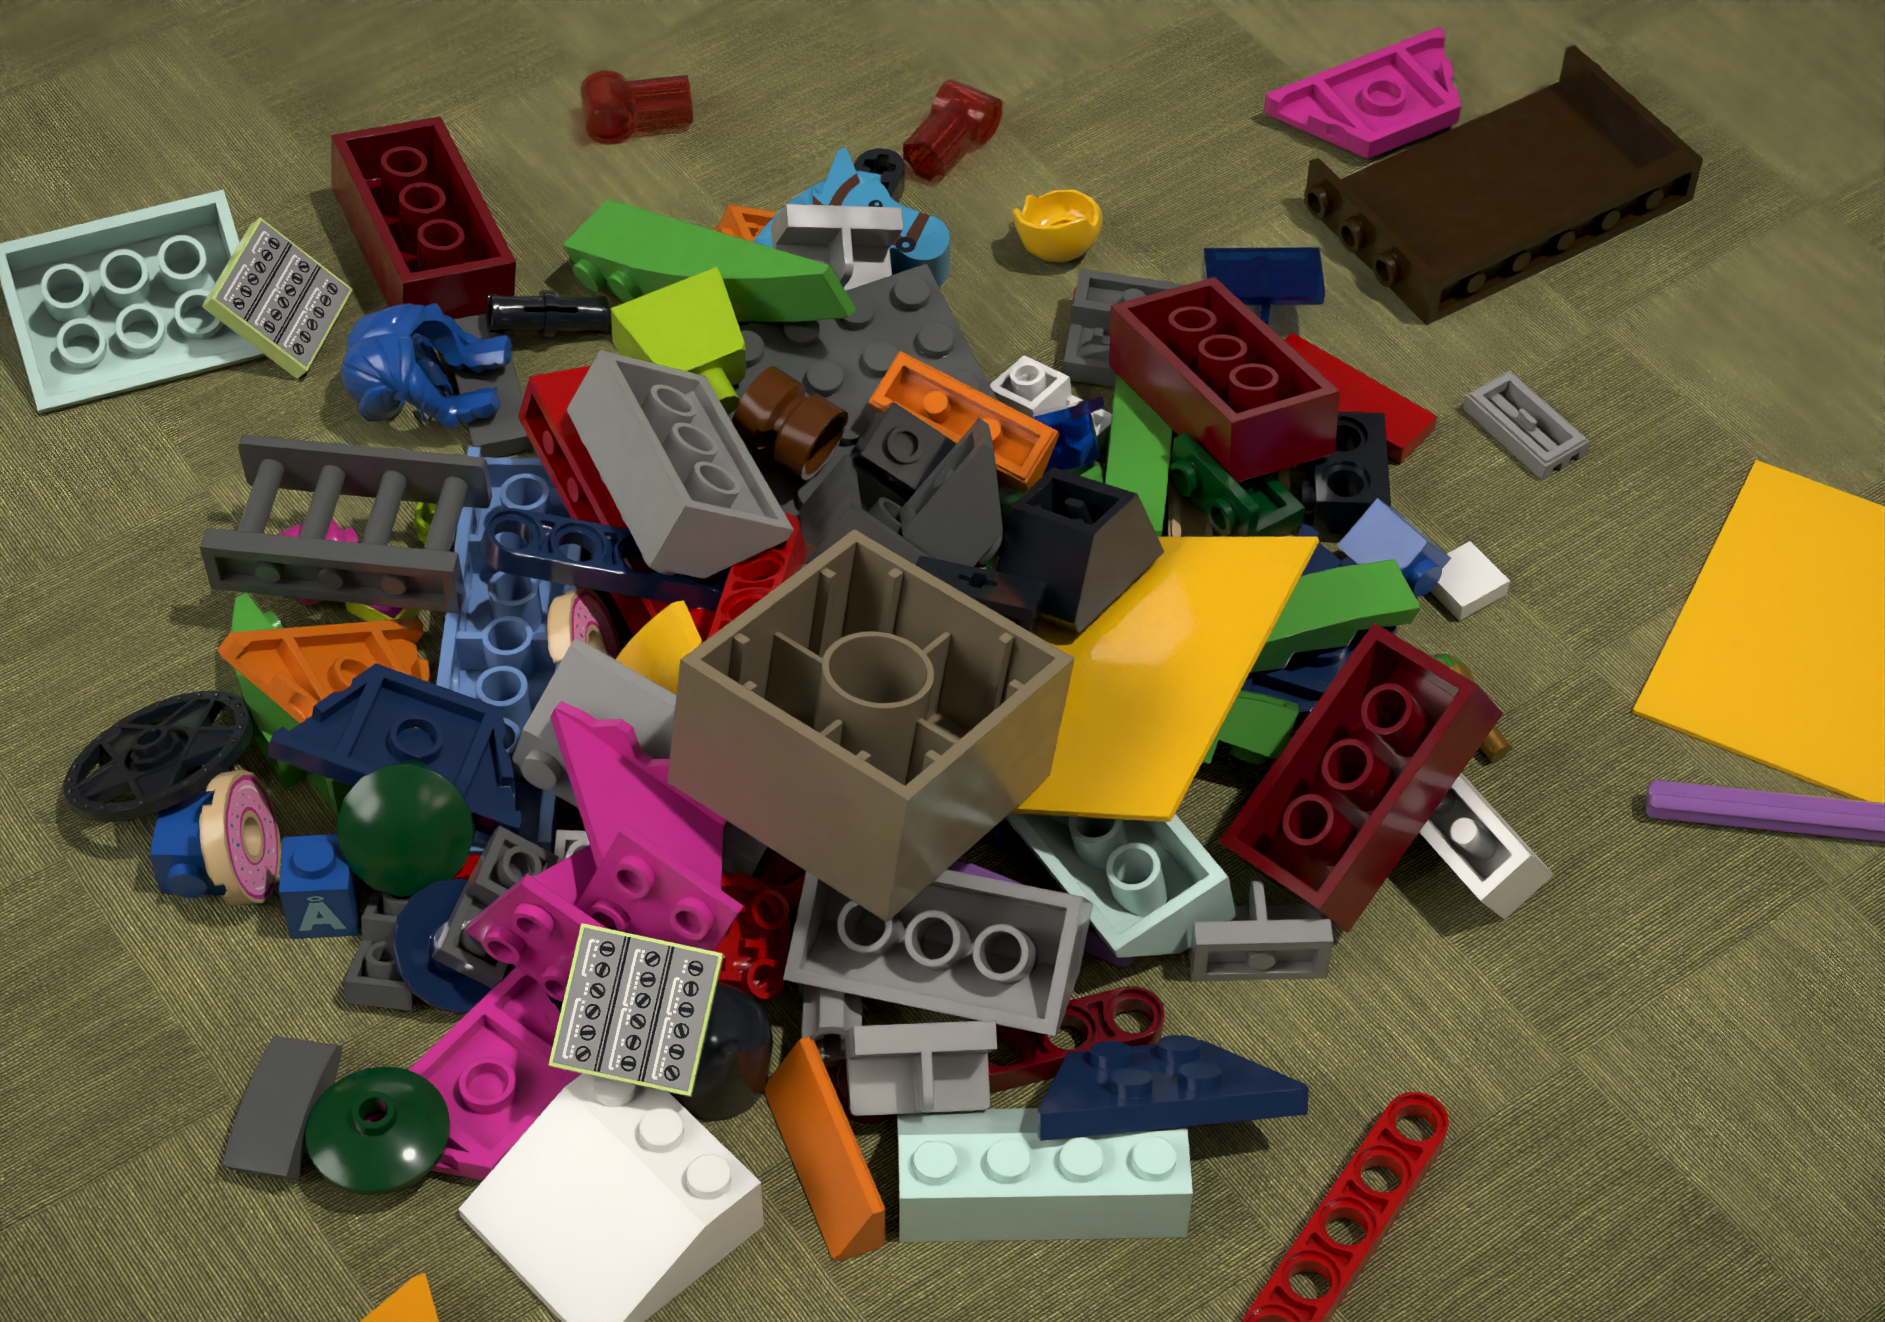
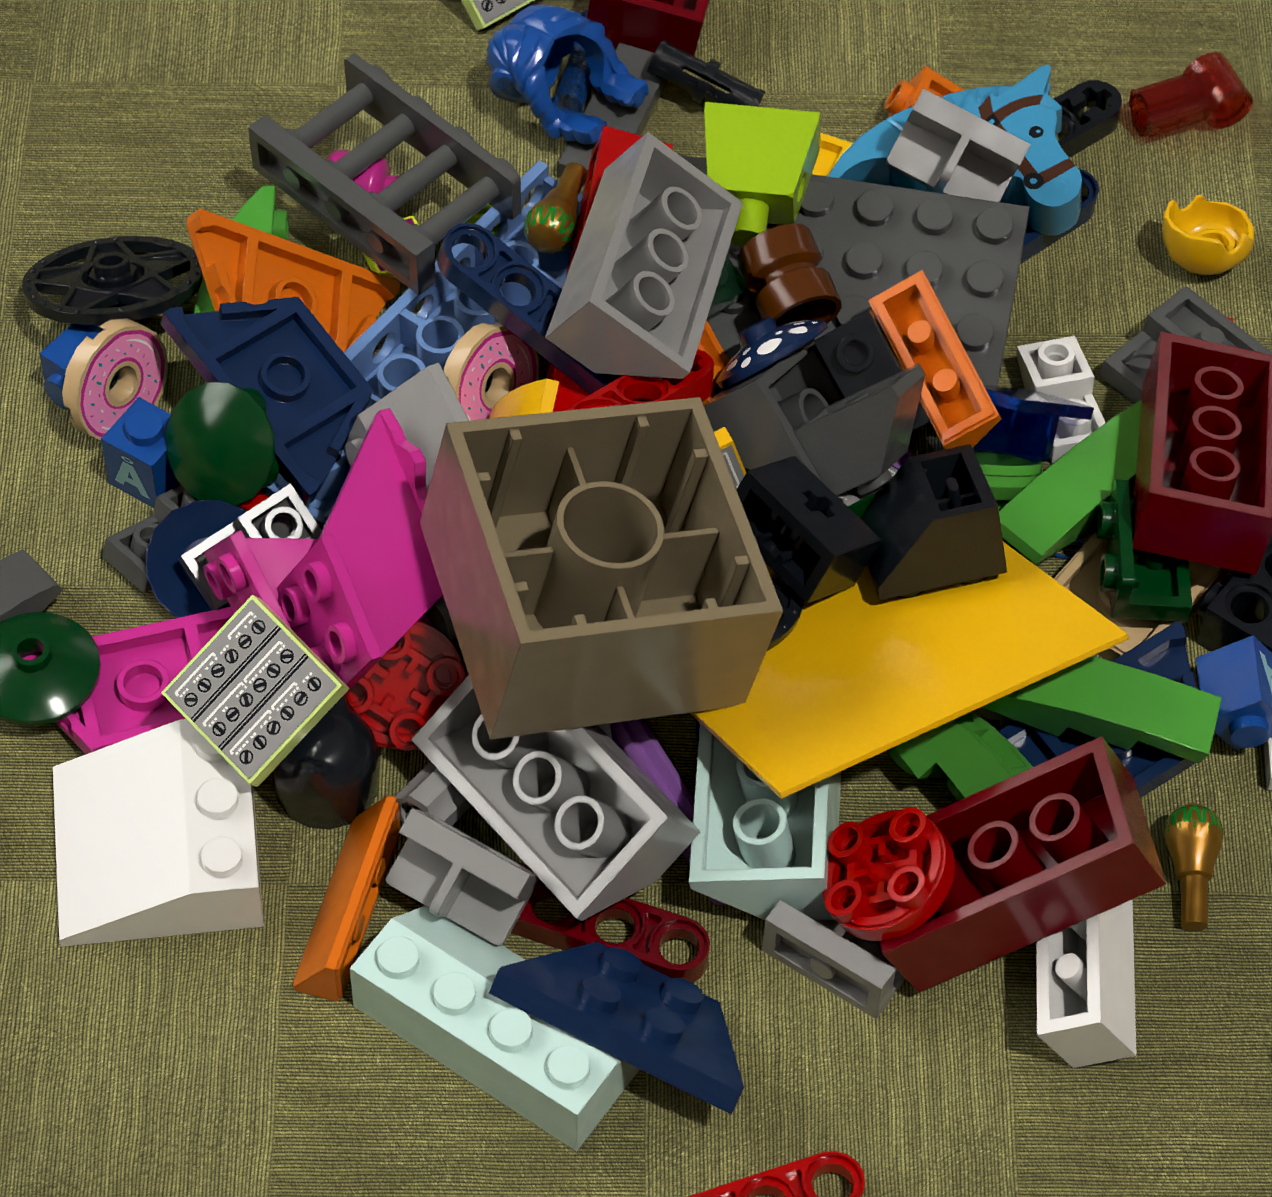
camera: 35 degrees right, 5 degrees up
bright green slope [562,198,856,322] -> none
none -> pearl gold piece [524,162,587,254]
none -> dark blue dish [716,316,828,389]
none -> red tile [822,807,955,941]

